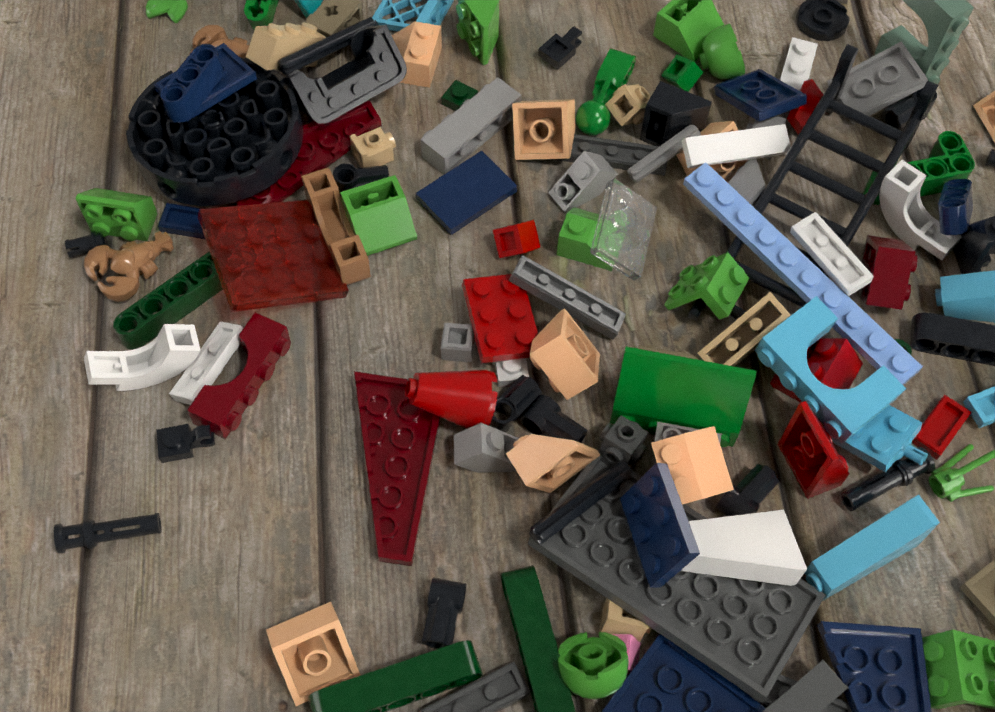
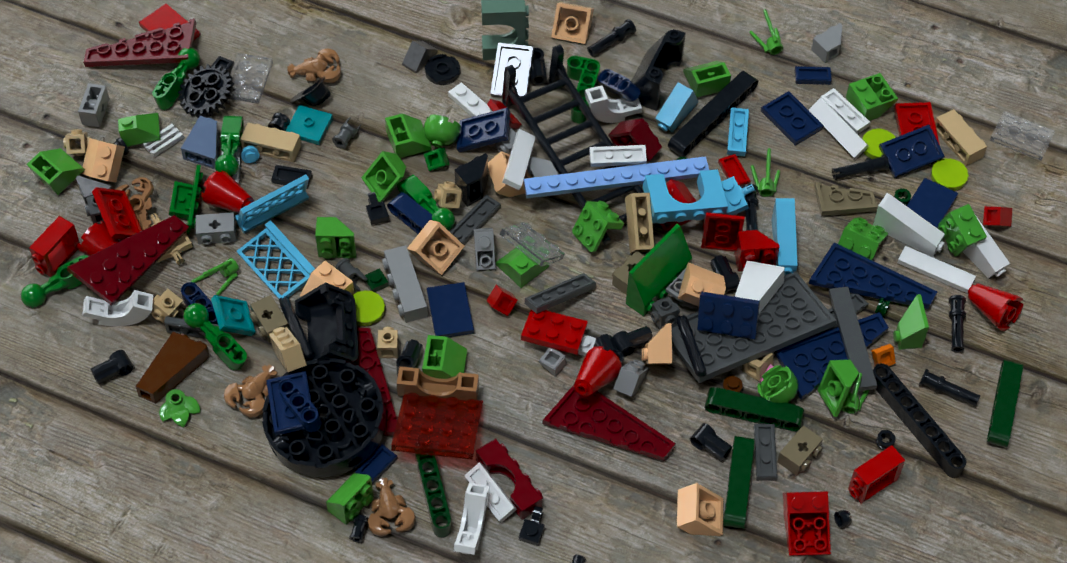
camera: 60 degrees left, 5 degrees down
light nougat slope [530,308,600,400] -> none
light grey axle [627,125,701,182] -> none
none -> dark grey piece [336,258,367,291]
none -> lime tile [353,290,385,326]
none -> bright green slope [361,151,406,202]
none -> dark blue beam [387,192,432,234]
none -> reddish brown plate [723,376,743,392]
none -> red slope [734,230,780,271]

